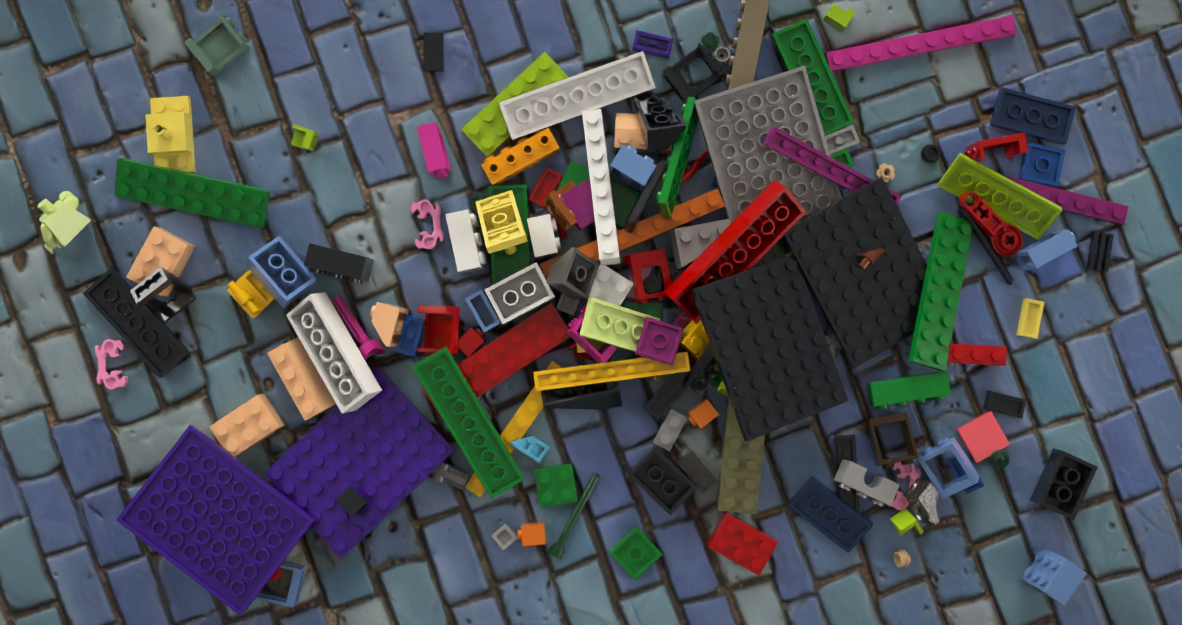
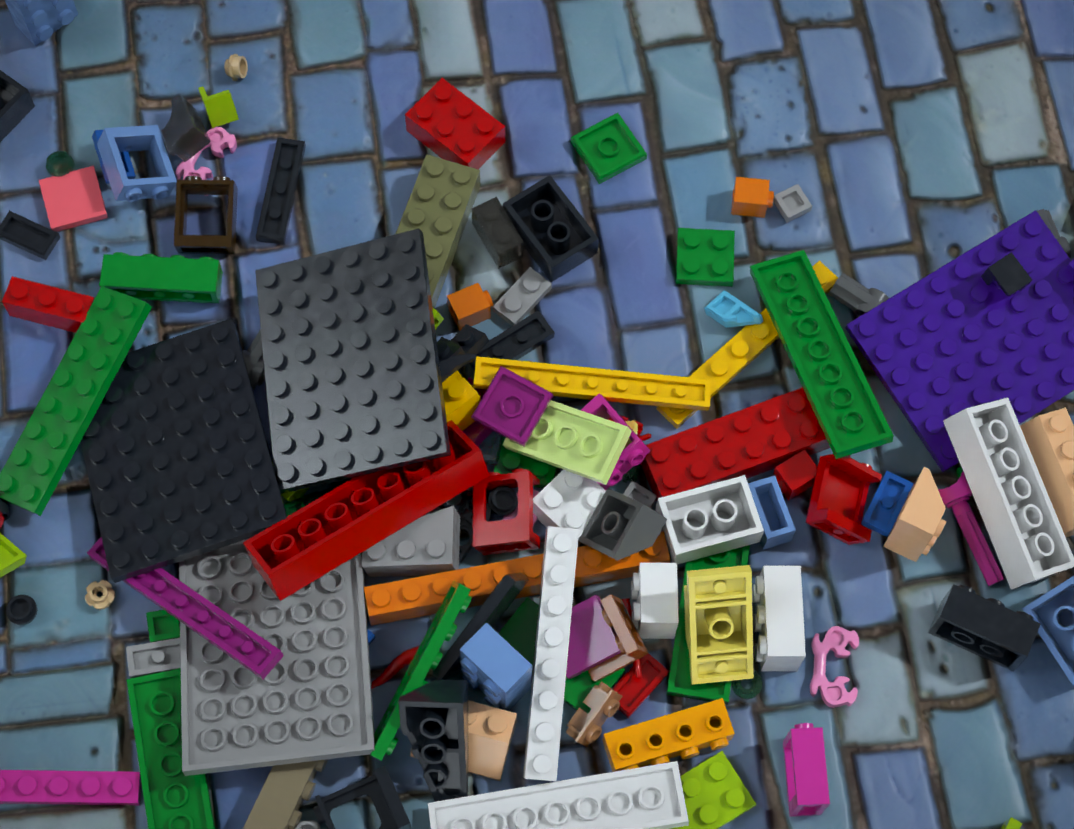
camera: 175 degrees left, 20 degrees down
black wedge [541,381,622,410] -> none
dark green piece [548,473,600,559] -> none
dark blue tile [788,476,873,553] -> none
light grey arch [834,459,900,507] -> none
copper bar [858,248,886,270] -> none
none -> medium nougat hinge [566,681,623,747]

